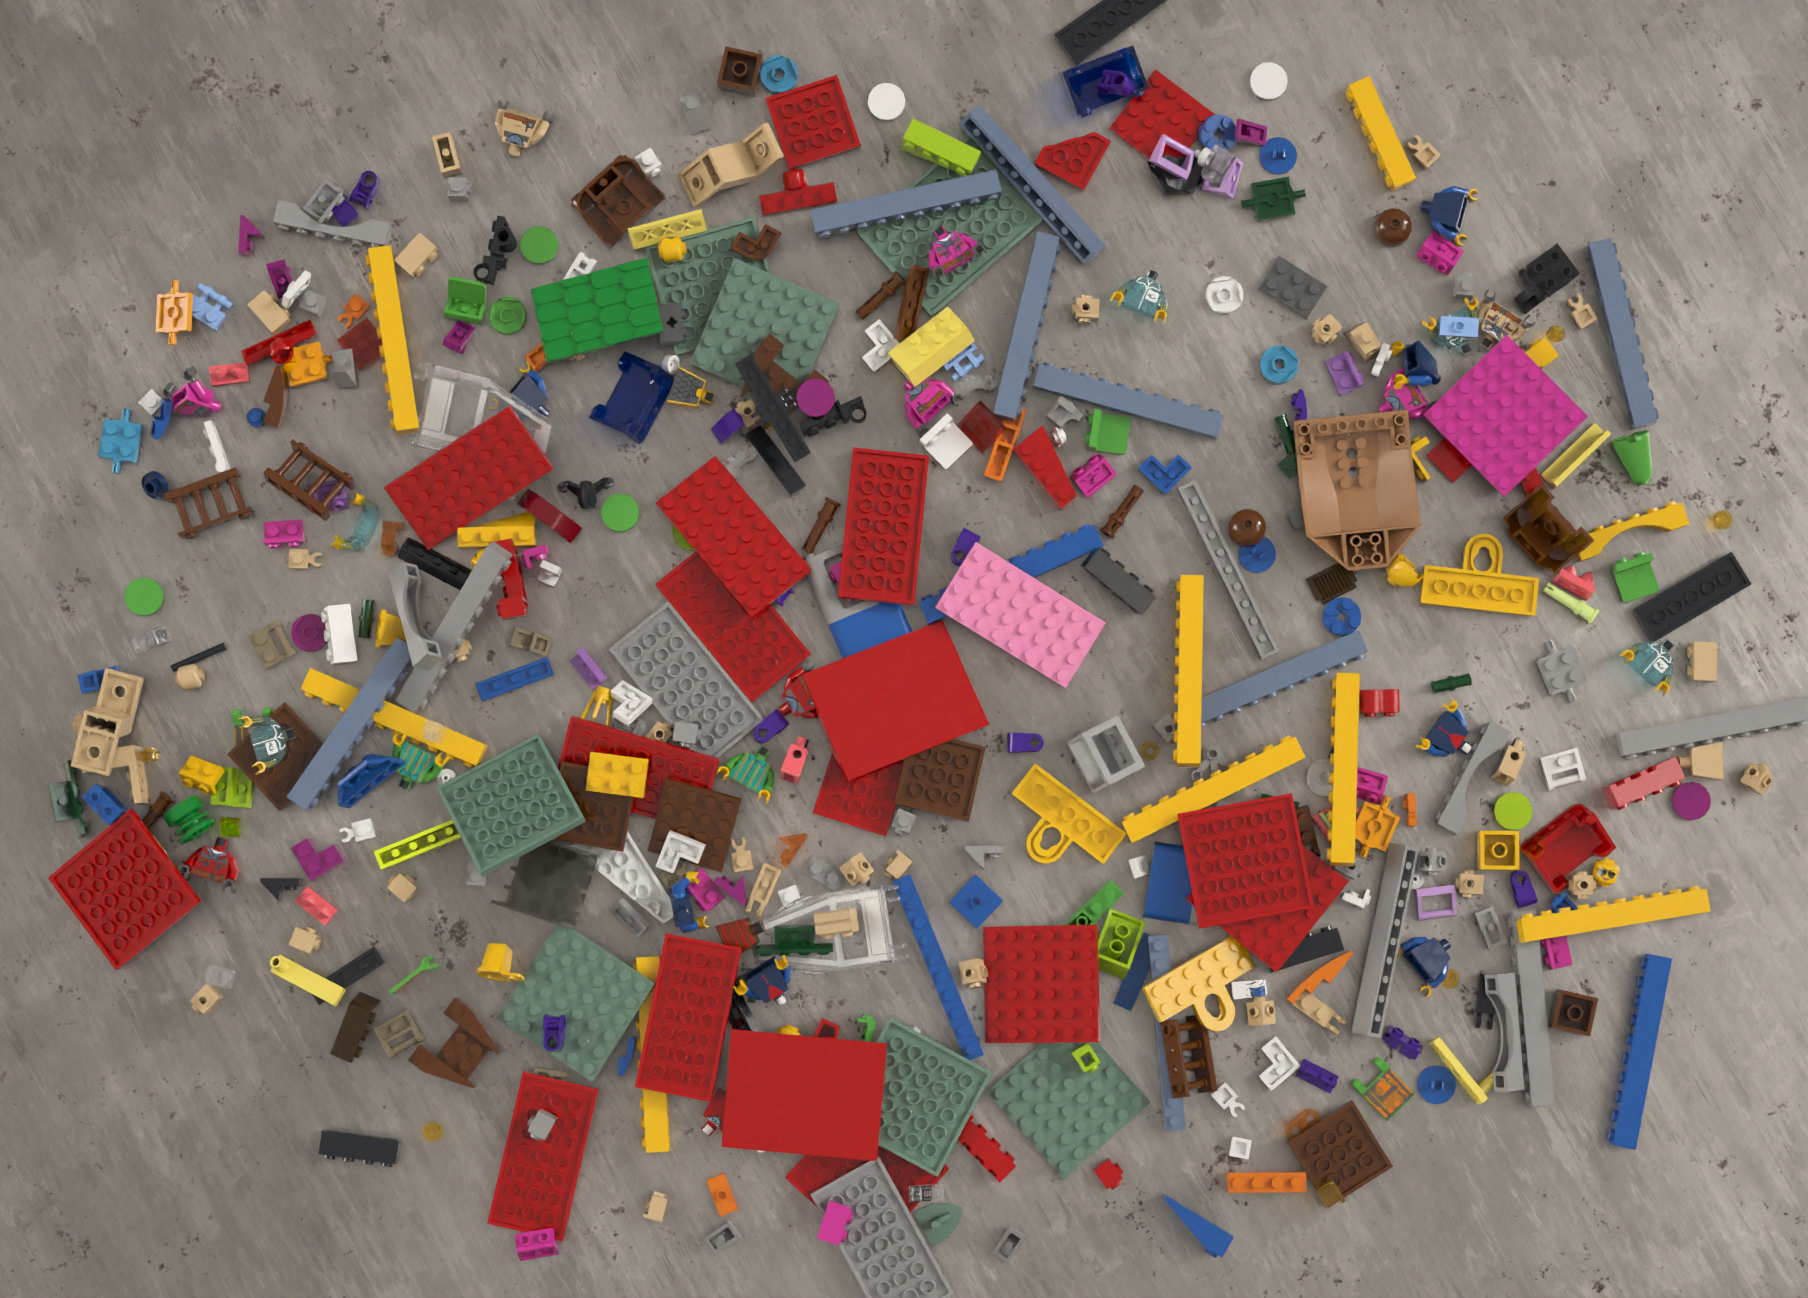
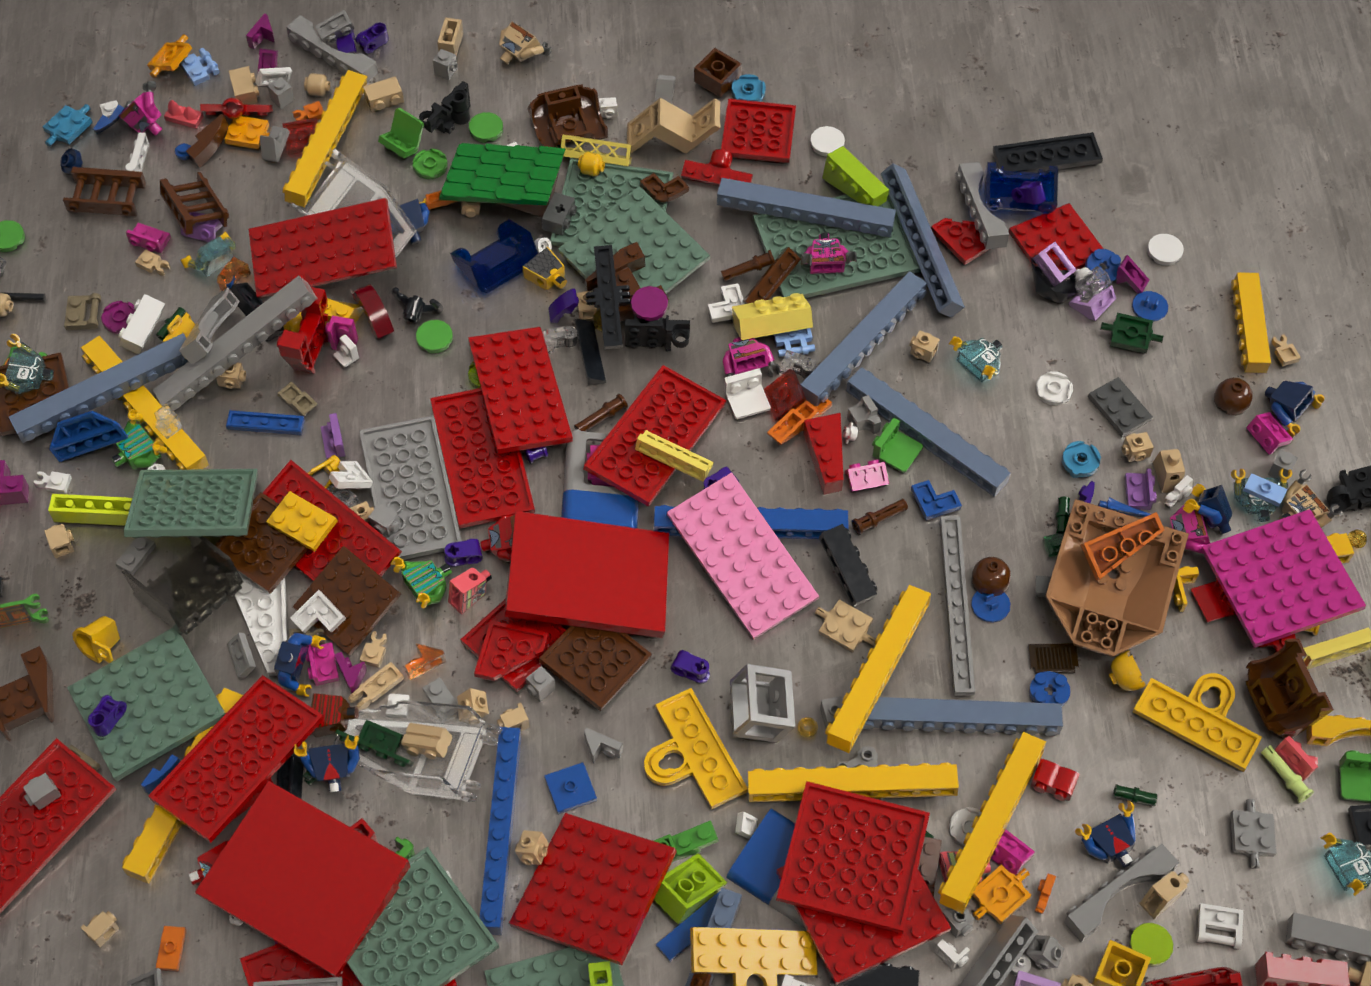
camera: 25 degrees right, 25 degrees down
magenta slope [442,320,475,354] -> none
none -> tan head [304,73,330,97]
none -> red plate [474,620,549,681]
none -> light yellow fence [635,430,714,482]
none -> tan plate [815,600,876,653]
none -> light grey arch [955,162,1009,249]
none -> orange wedge [1080,512,1164,580]
none -> blue piece [1098,497,1150,517]

